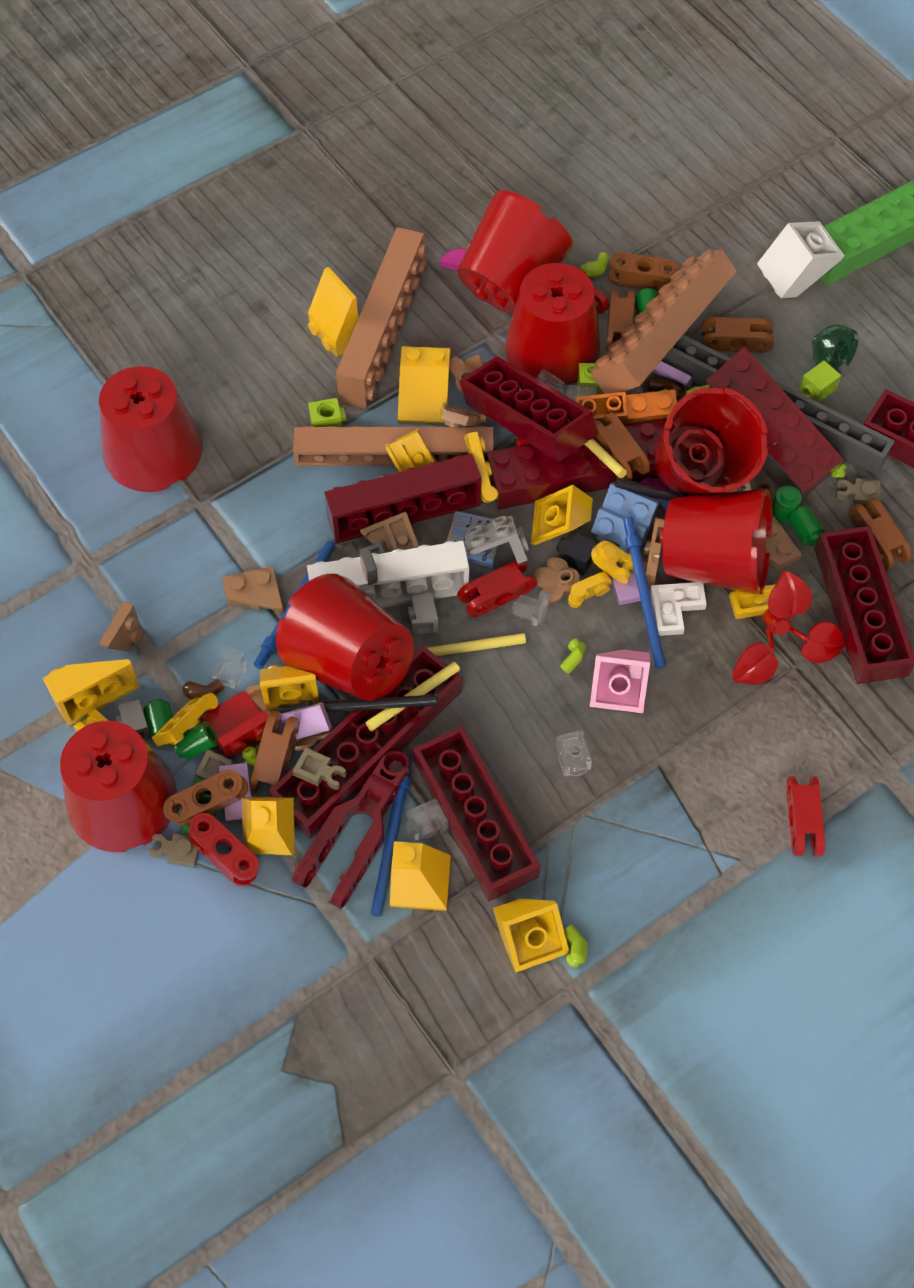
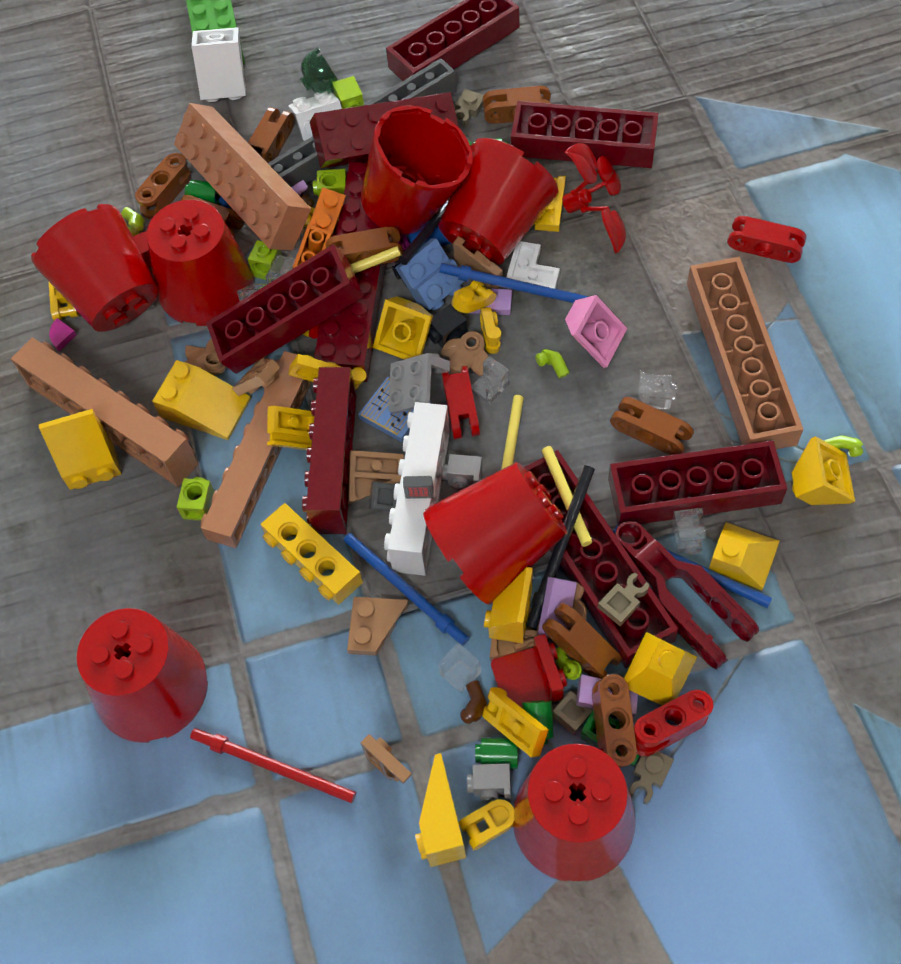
camera: 65 degrees left, 0 degrees up
none -> red bar [190,728,356,804]
none -> yellow brick [260,503,363,605]
none -> white bracket [289,90,342,141]
none -> dark orange piece [610,397,694,455]
none -> nougat brick [687,257,804,449]

